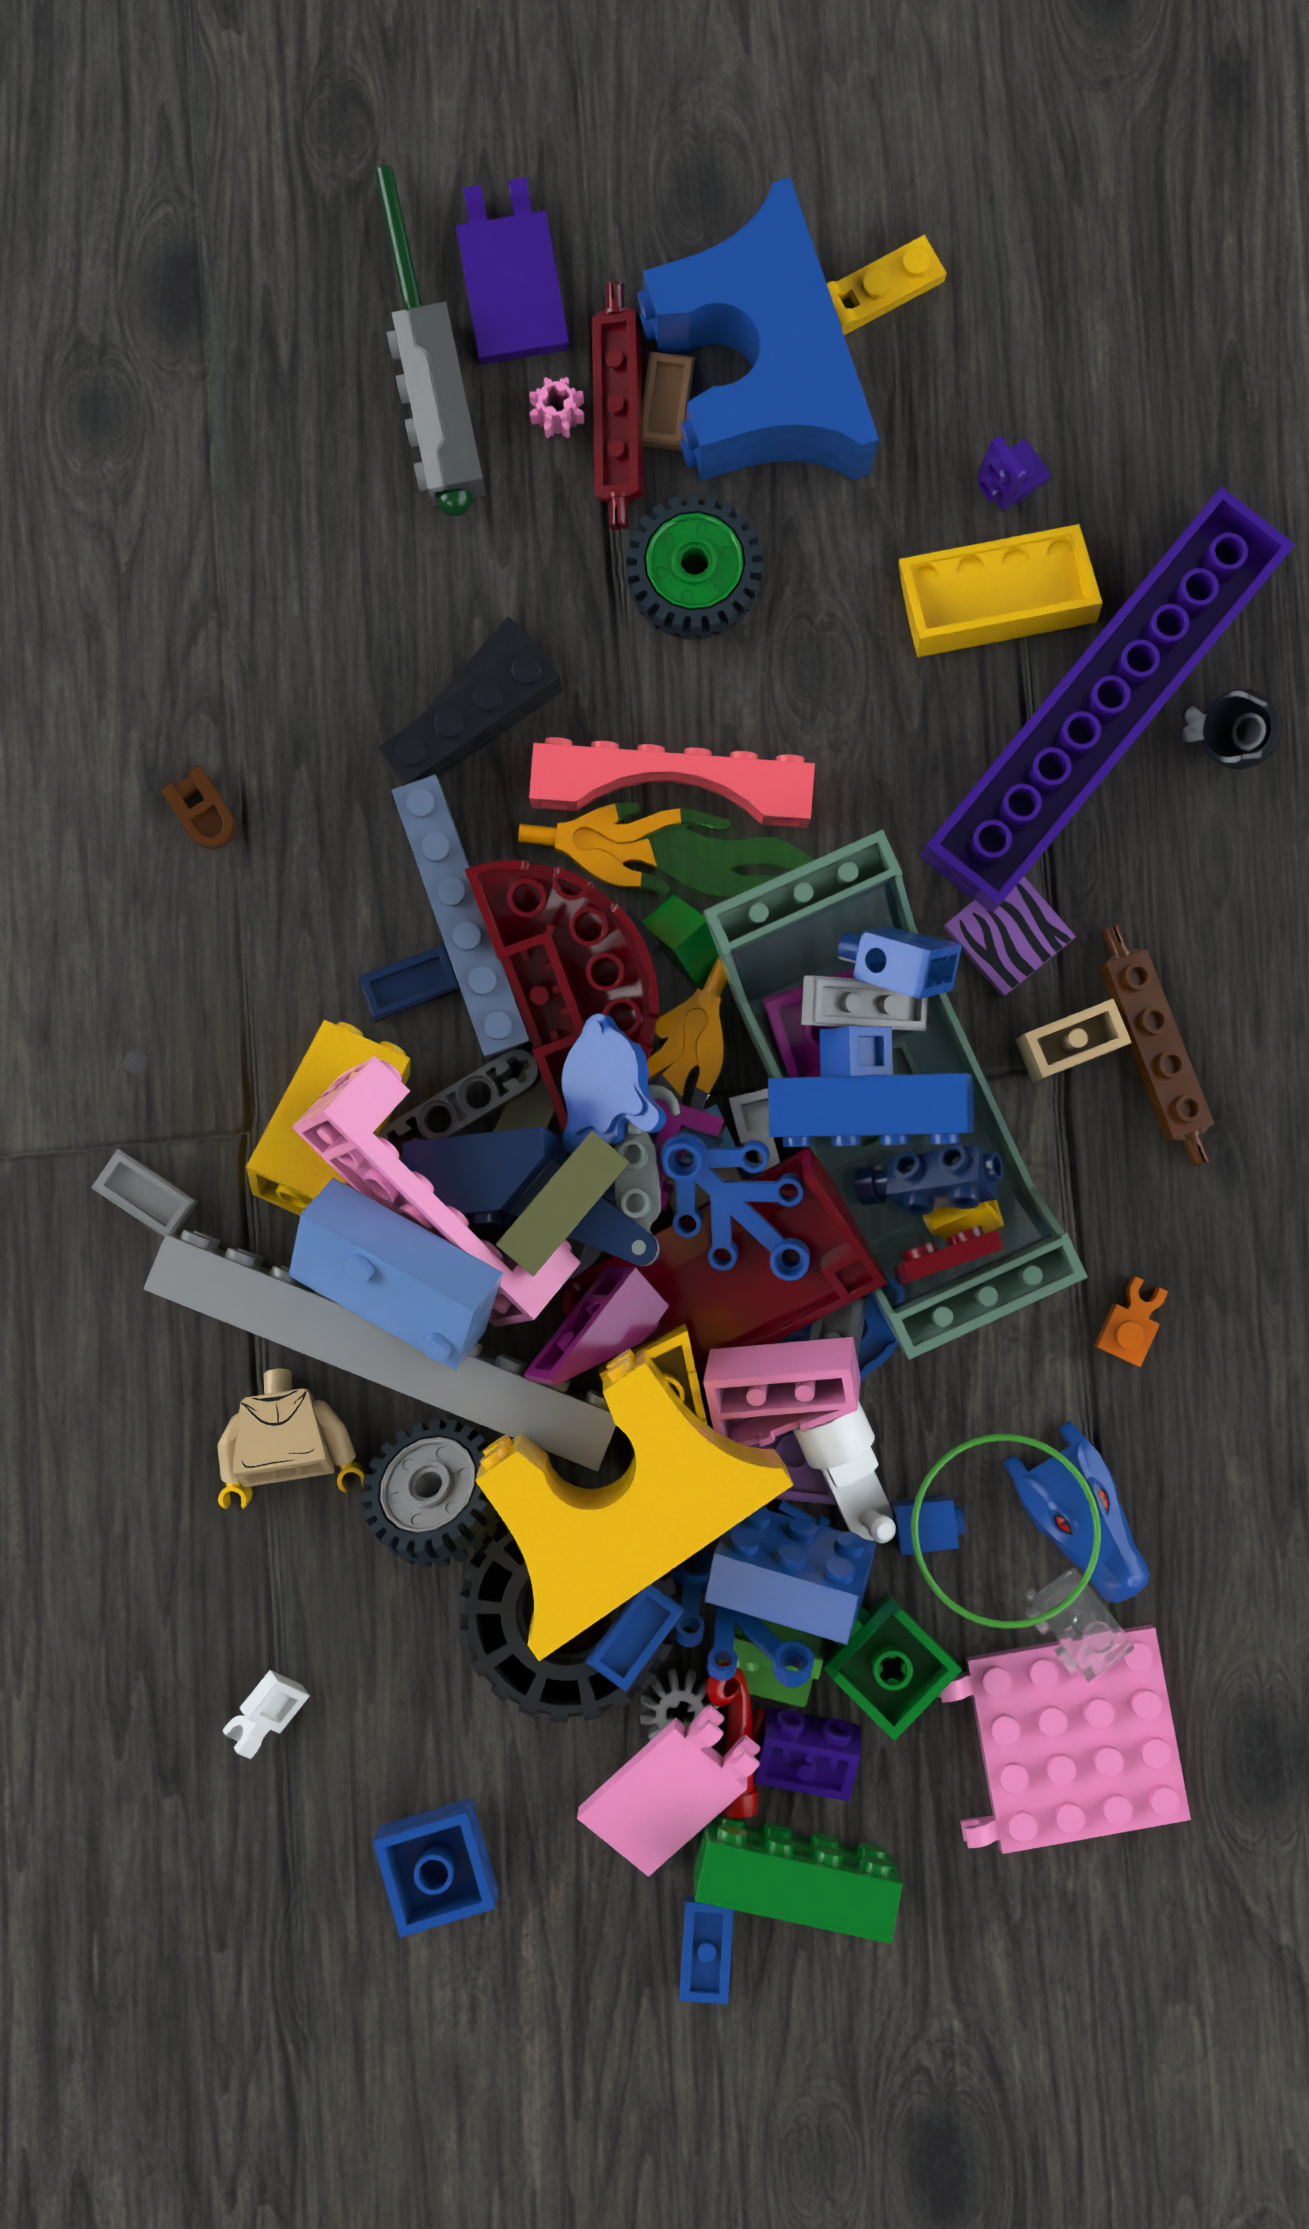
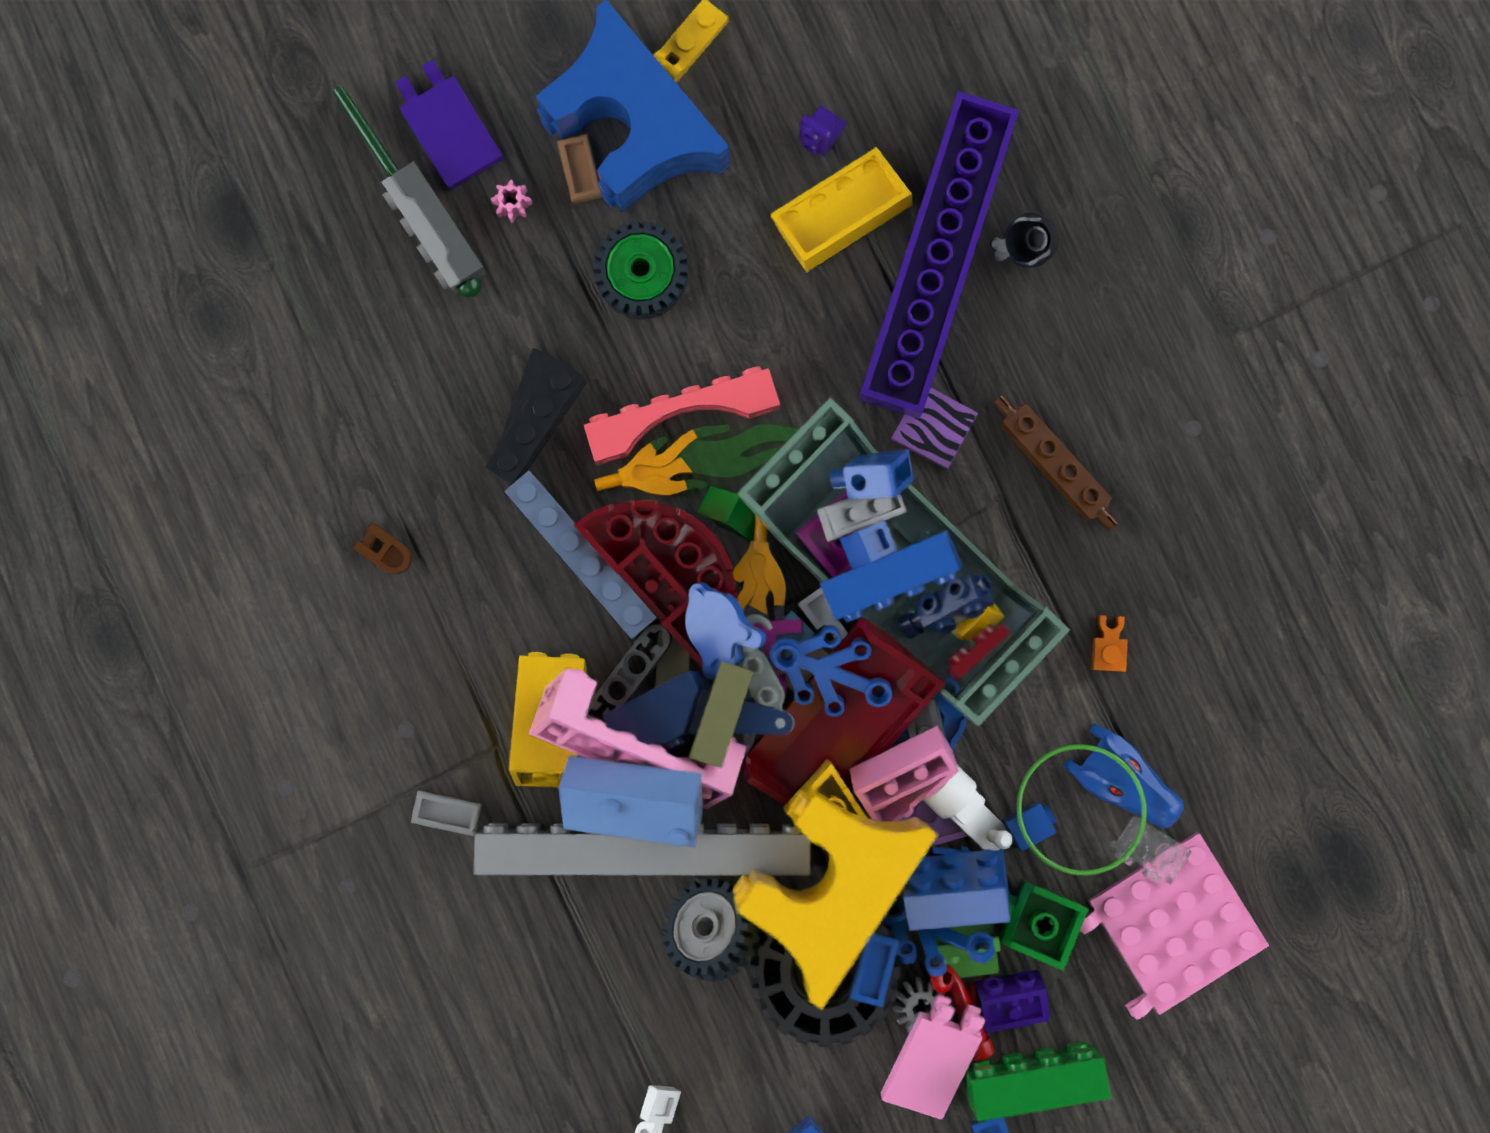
camera: 25 degrees left, 0 degrees up
tan torso [217,1368,366,1509] -> none
dark blue tile [357,944,461,1022] -> none
magenta slope [523,1265,669,1386] -> none
dark red plate [592,281,644,530] -> none
tan brick [1015,999,1132,1083] -> none

